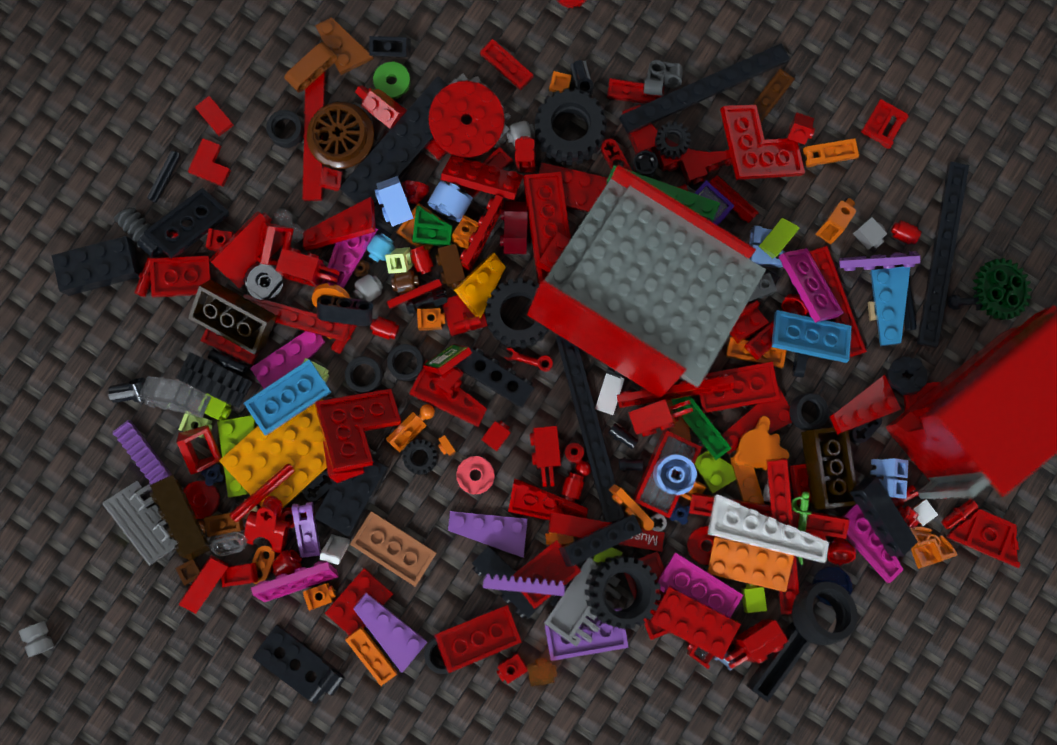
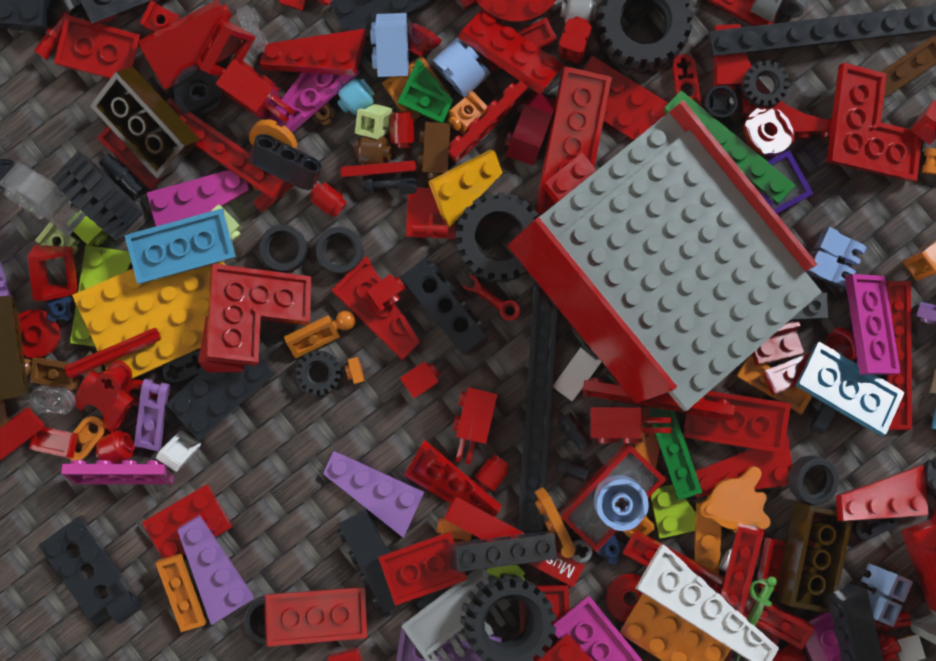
camera: 15 degrees right, 5 degrees up
orange brick [303,583,336,611] -> none
nougat plate [350,511,437,587] -> none
light grey head [353,274,383,302] -> none
orange brick [417,308,445,331] -> none
tile [423,344,472,375] -> none
coral tile [456,456,495,494] -> none
medium lavender gear [483,574,565,596] -> none
red plate [565,443,591,476] -> none
red plate [709,175,759,223] -> none
lime slope [758,218,800,259] -> none
none -> tile [743,107,793,156]

